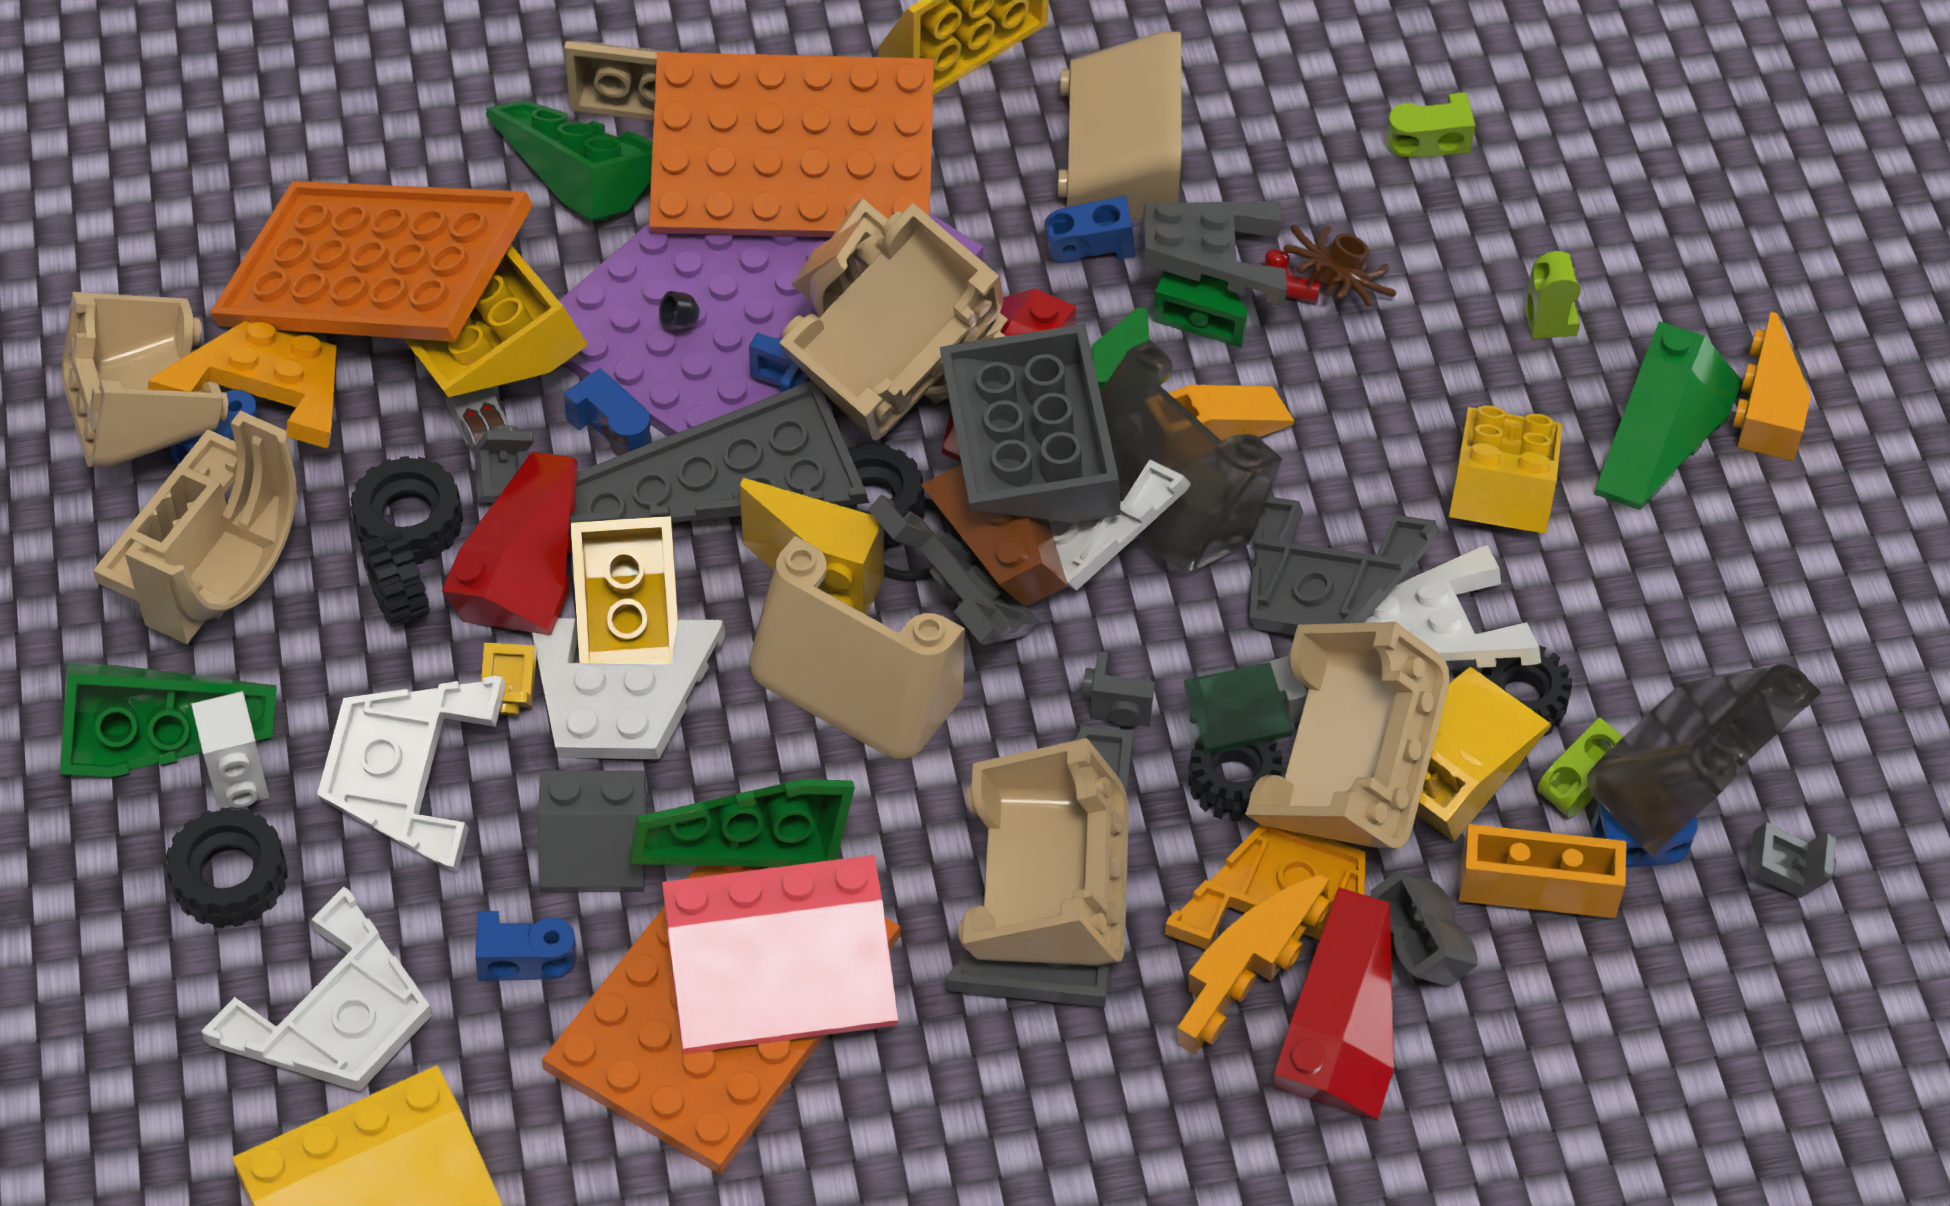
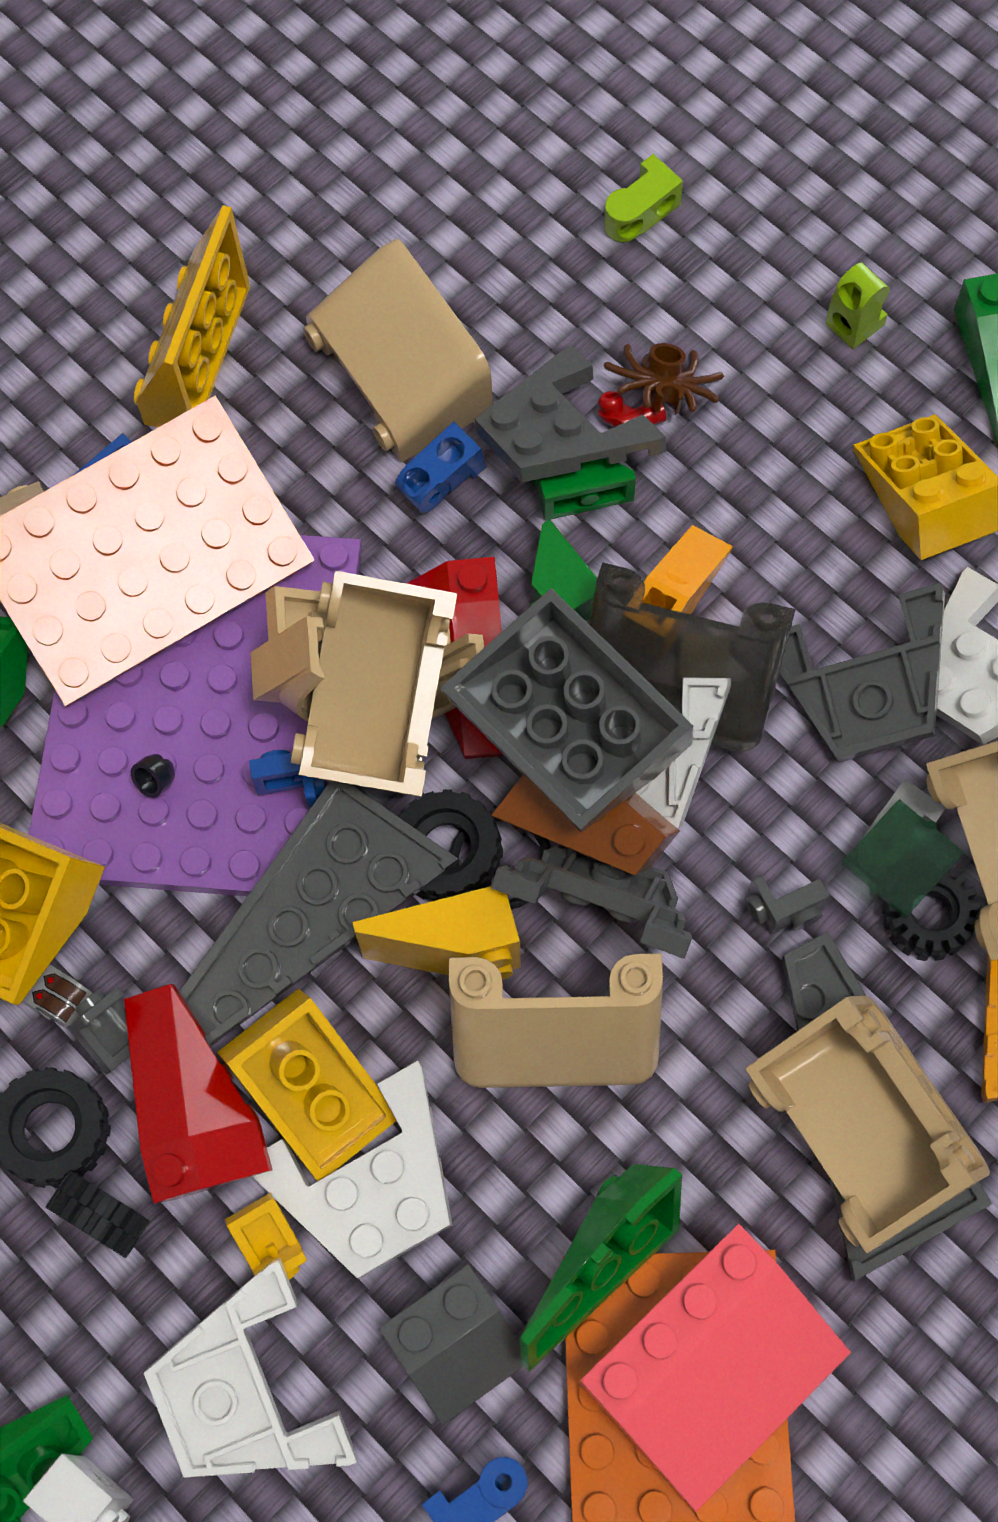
camera: 30 degrees left, 15 degrees up
blue leg [563,368,652,456] -> none

